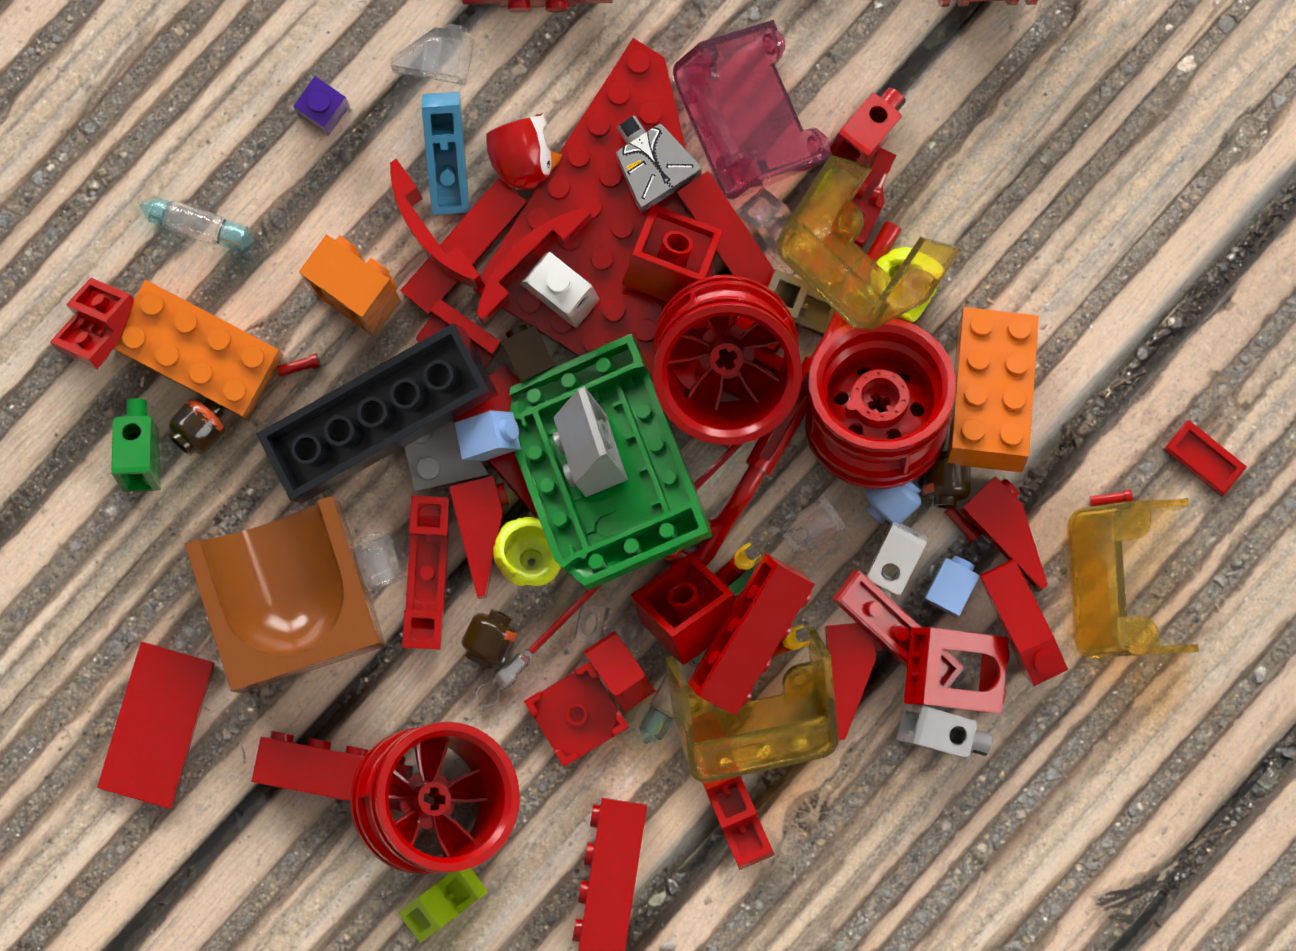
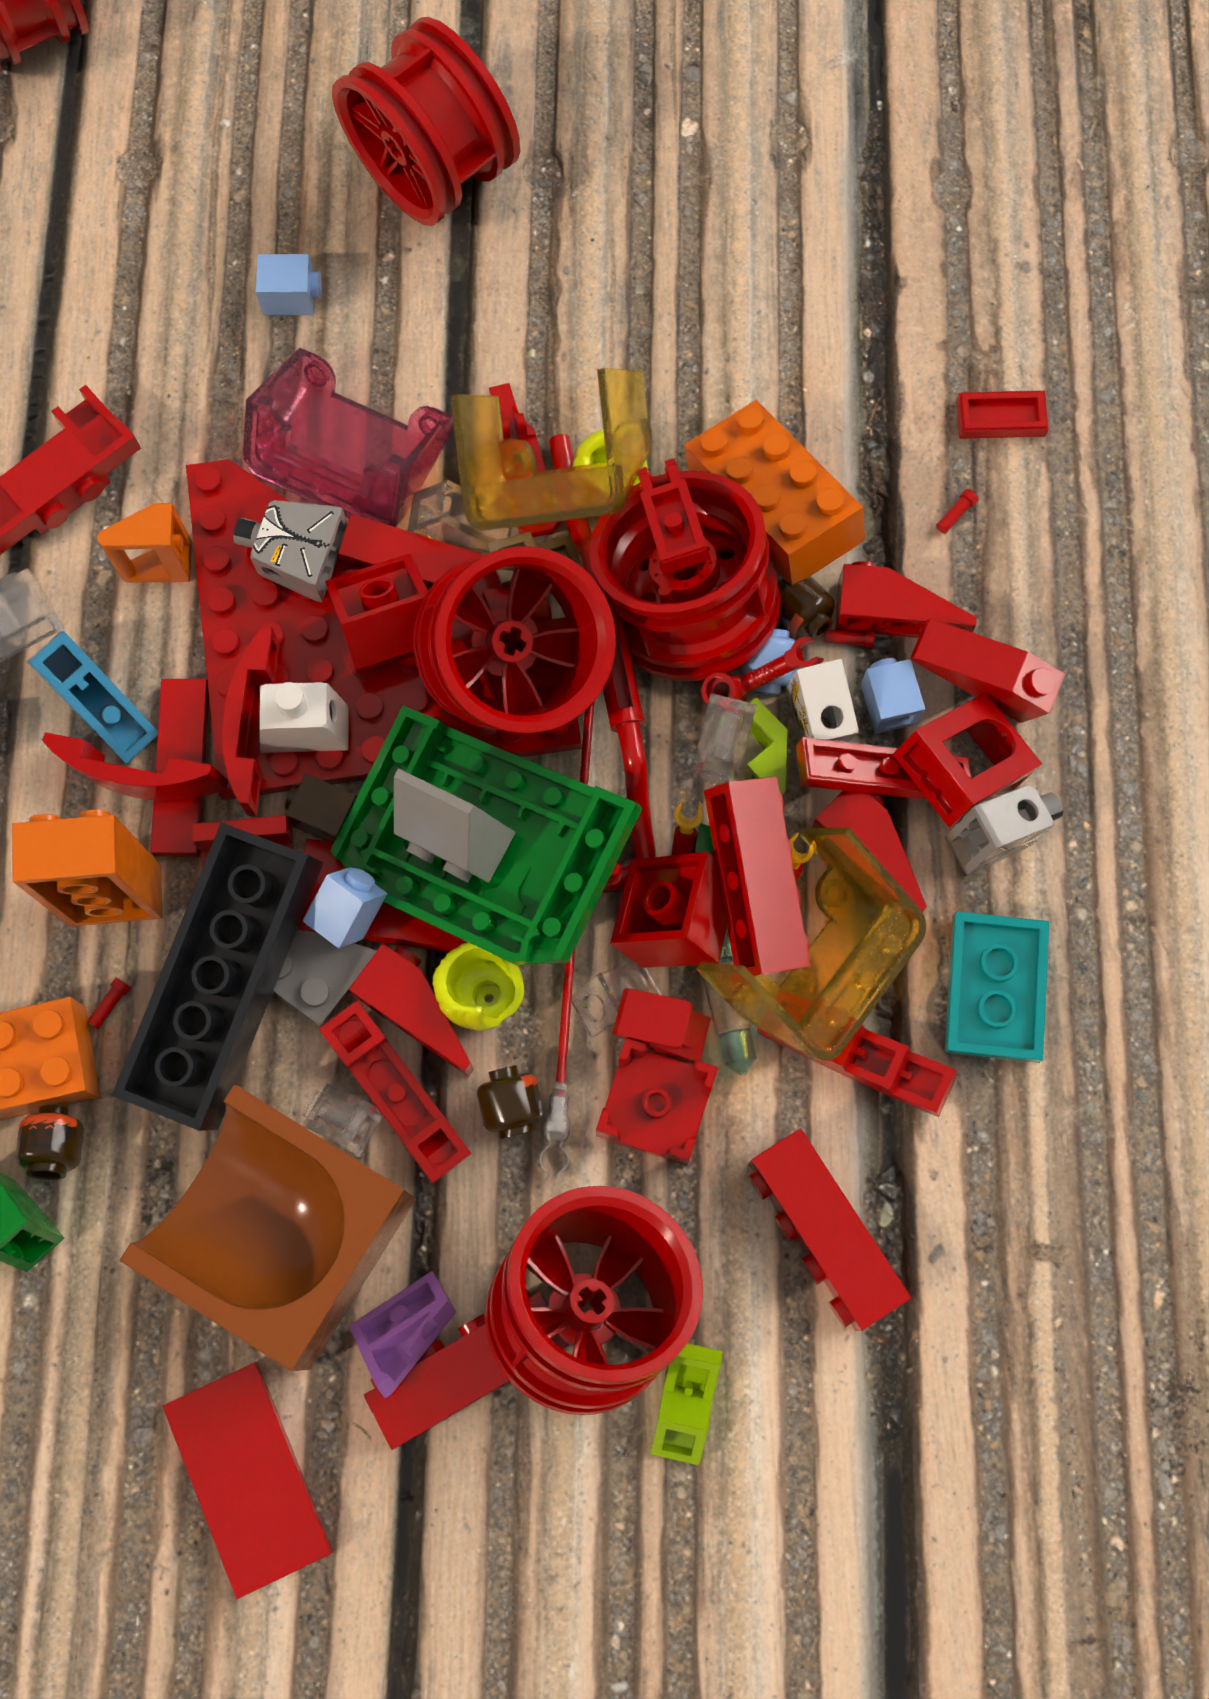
camera: 40 degrees left, 10 degrees down
red piece [486,113,563,190] -> none
torso [827,88,906,178] -> none
clear yellow windscreen [1067,498,1199,659] -> none
none -> orange tile [97,503,192,583]
none -> medium lavender wing [349,1271,456,1398]
none -> red hinge [637,458,711,574]
none -> red brick [701,637,824,710]
none -> lime slope [740,697,788,798]
none -> teal plate [944,911,1050,1063]

